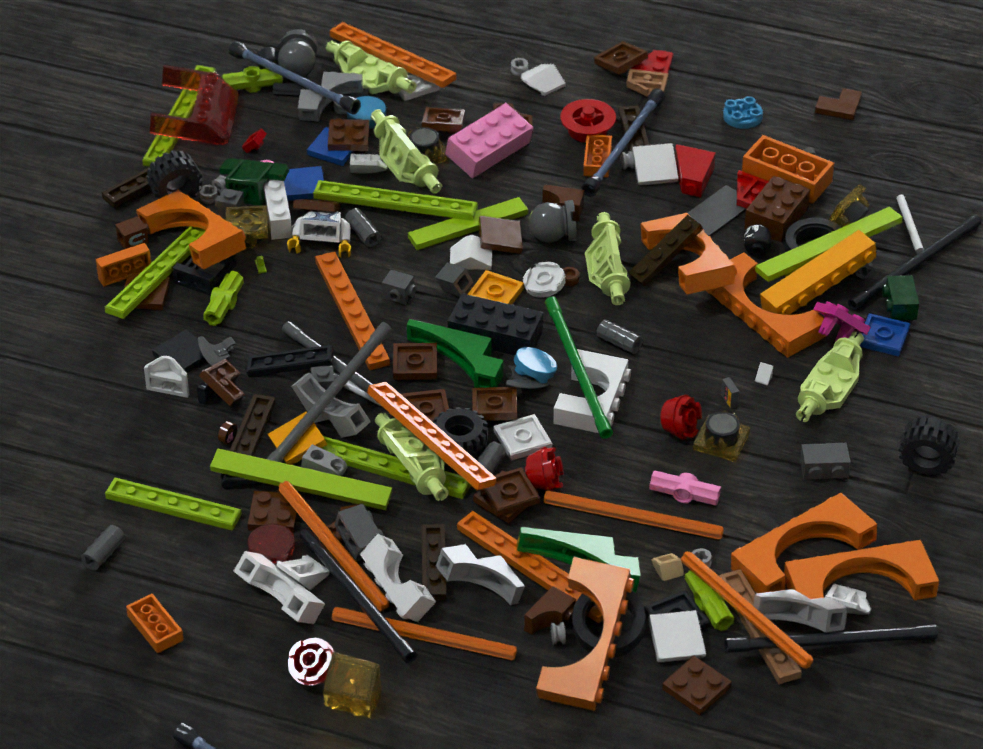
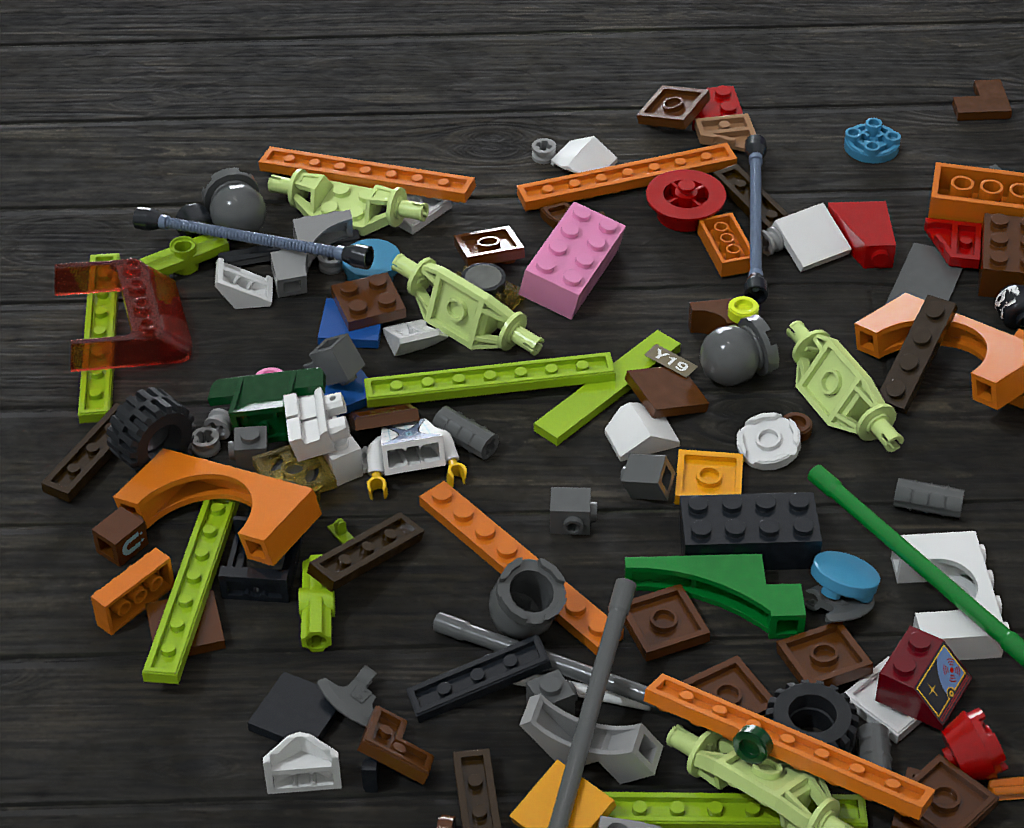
camera: 20 degrees left, 0 degrees up
red plate [241,128,267,153] -> none
none -> white slope [215,258,273,309]
none -> white hips [283,387,351,462]
none -> dark grey brick [303,333,365,386]
none -> dark brown plate [307,512,425,592]
none -> dark grey tile [489,557,567,640]
none -> orange plate [517,143,737,211]
none -> dark tan sticker [644,344,698,378]
none -> neon yellow tile [728,296,759,324]
none -> dark green tile [733,725,773,764]
none -> dark red slope [875,625,972,731]

